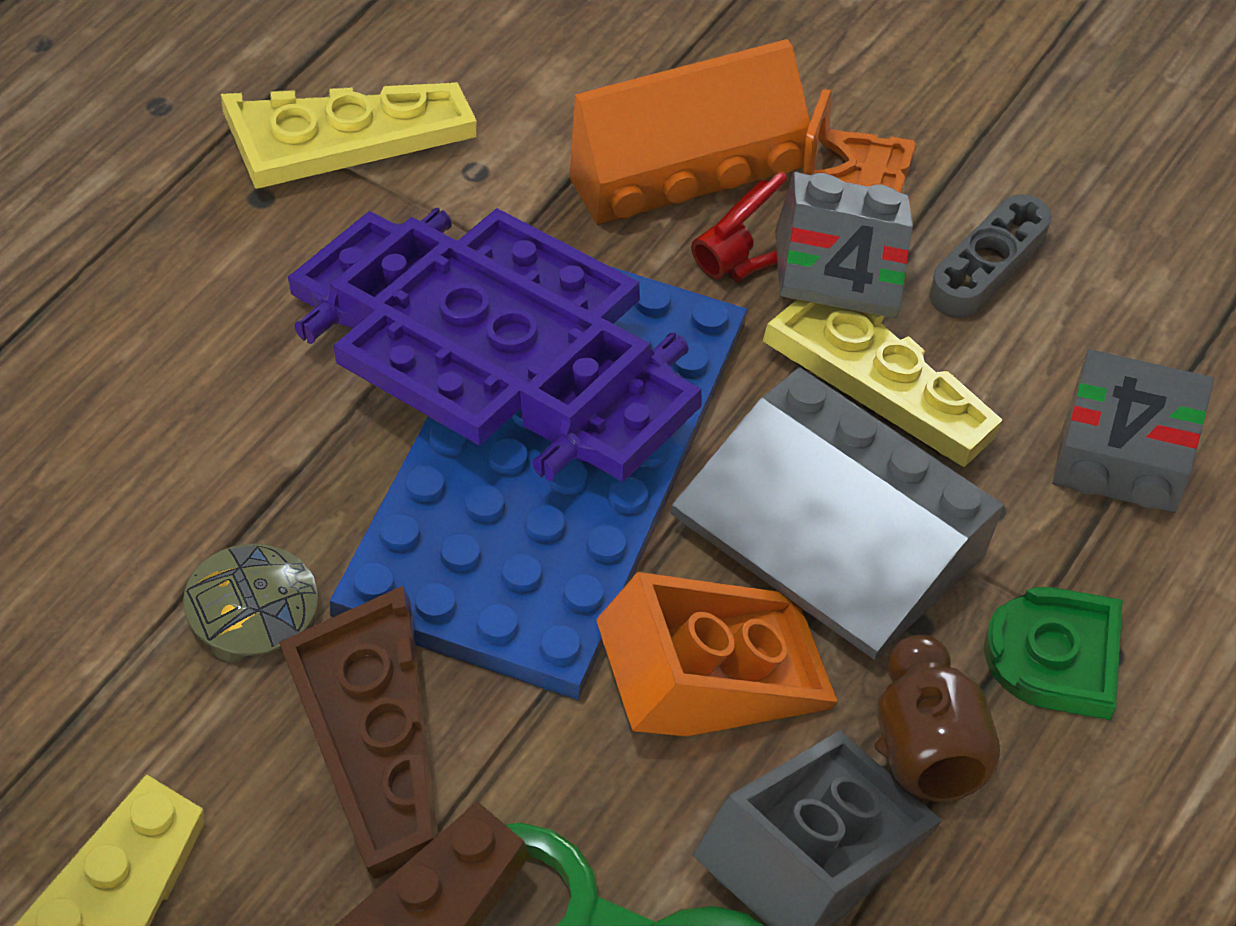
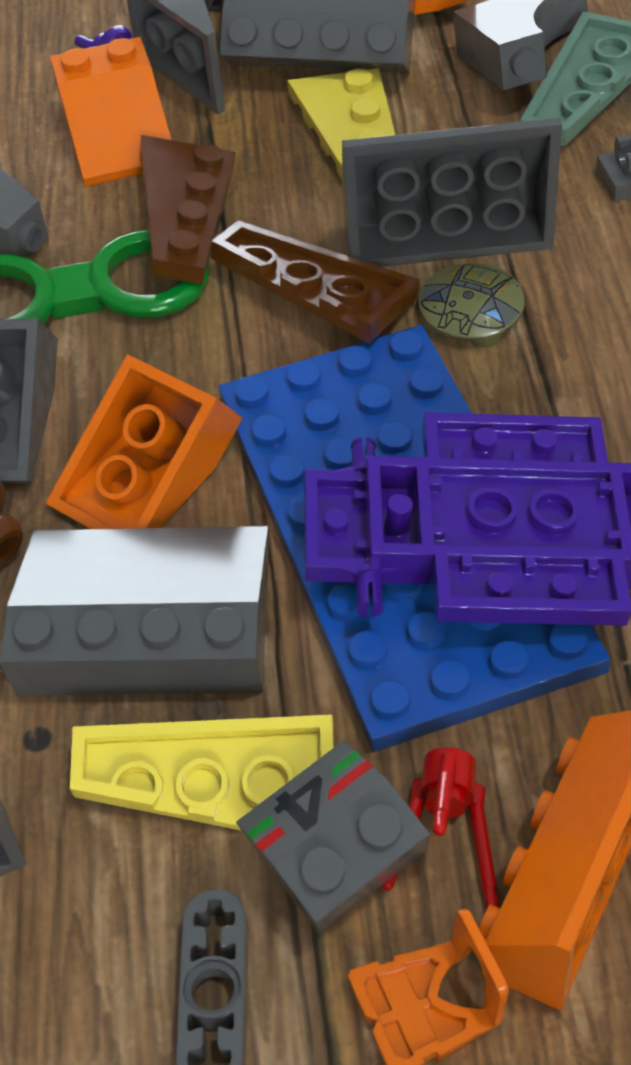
camera: 150 degrees right, 0 degrees up
none -> dark grey slope [342,118,562,267]

